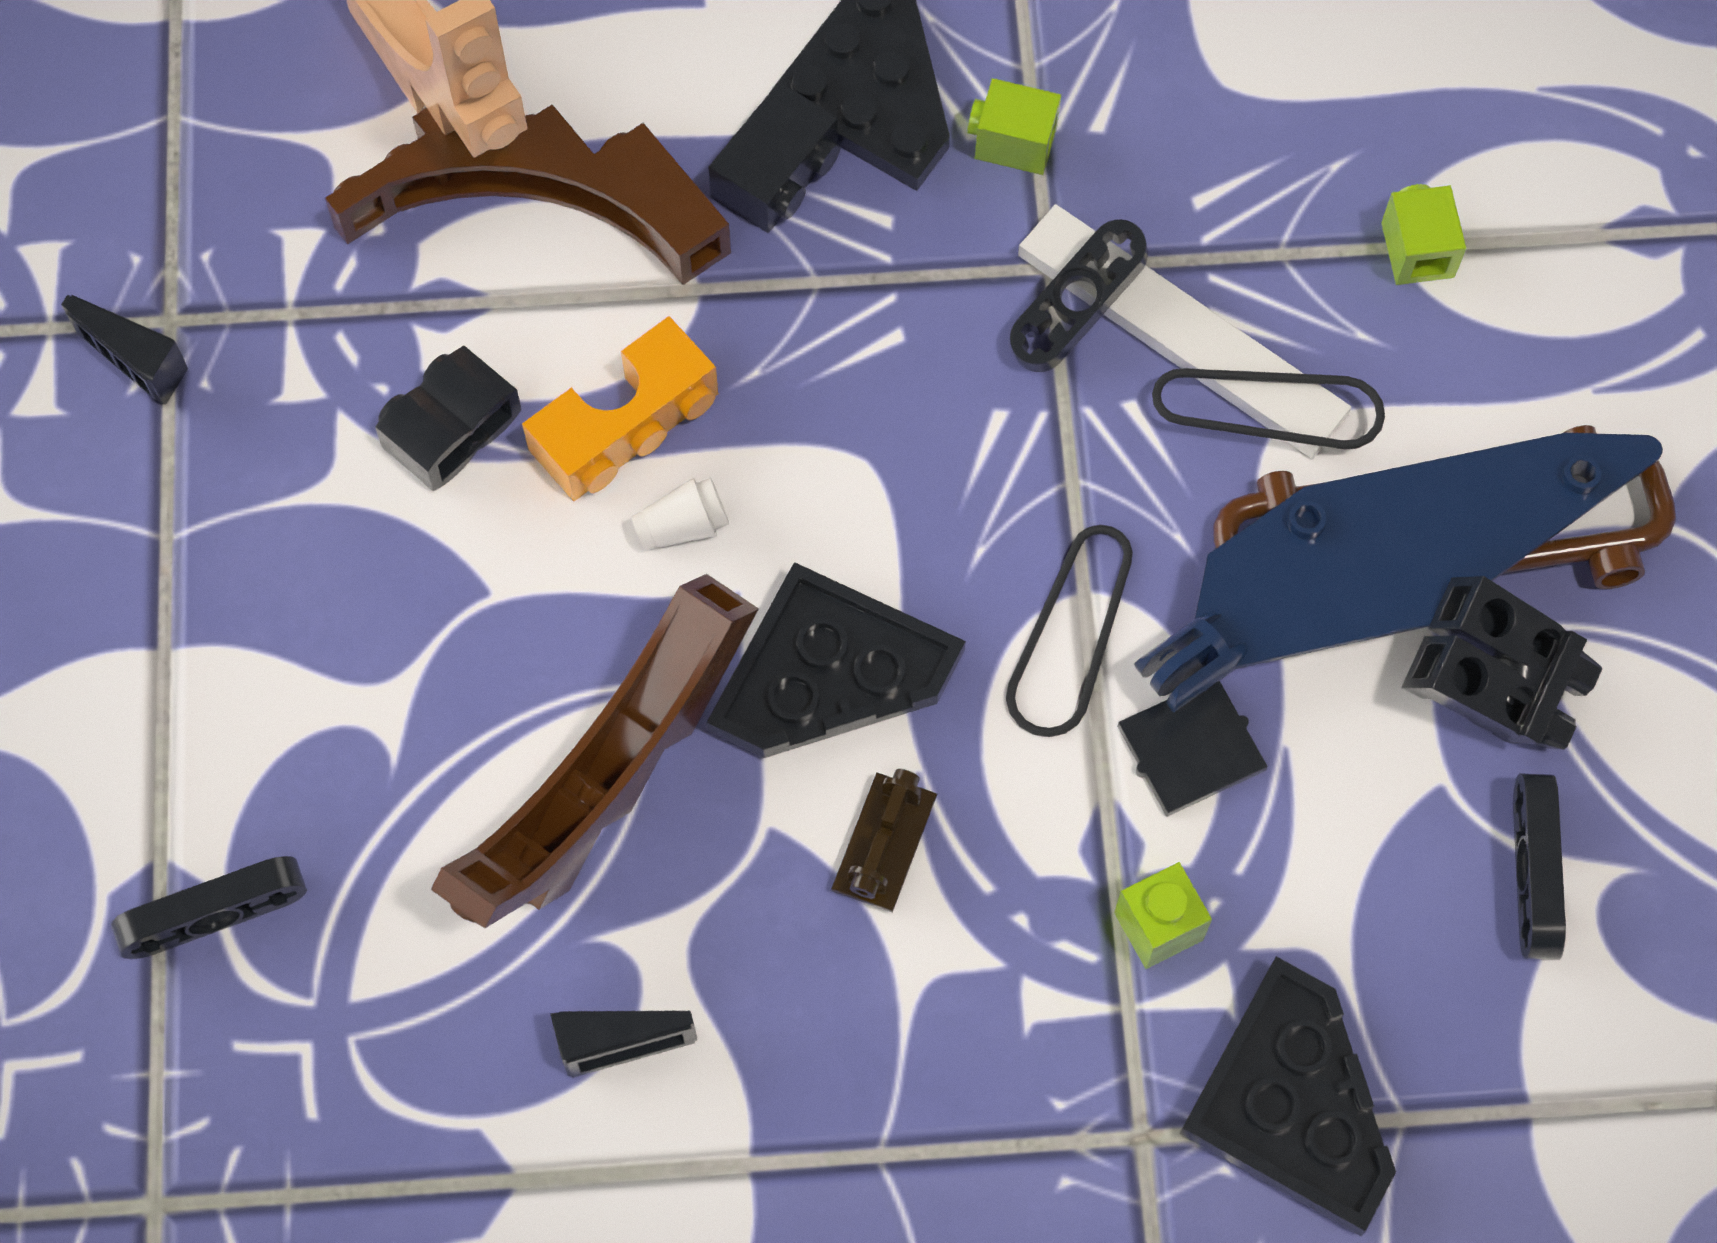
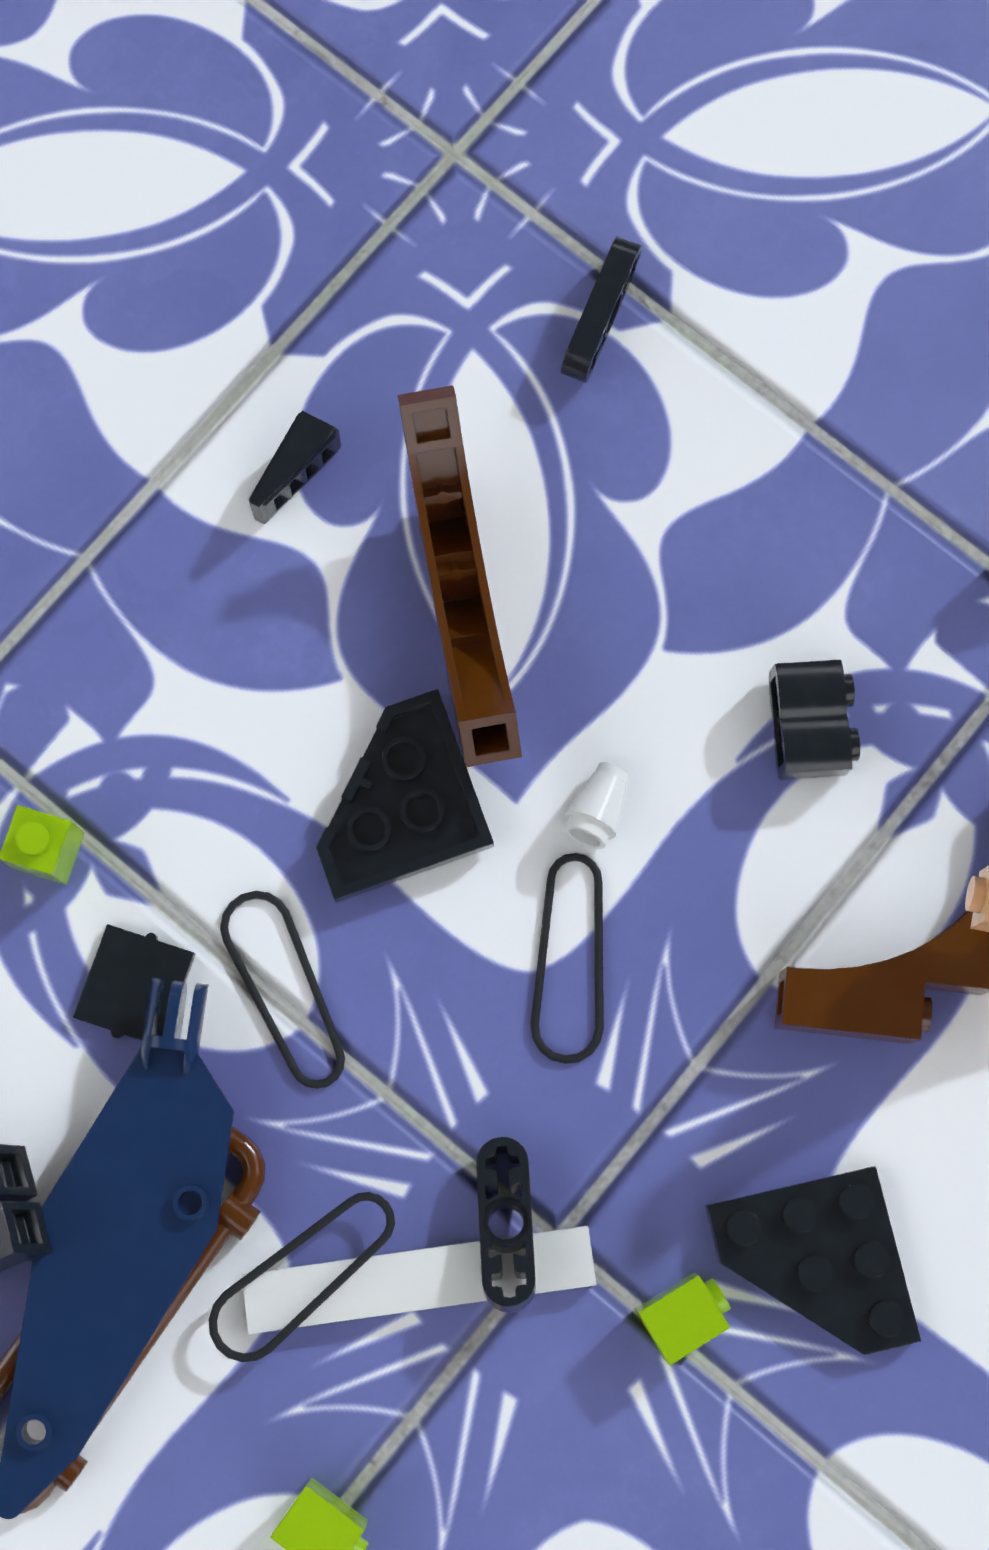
camera: 135 degrees right, 10 degrees up
light orange arch [522,316,718,502] -> none
black brick [708,82,840,233] -> none
dark brown hinge [831,768,938,913] -> none
none -> black piece [530,853,604,1064]

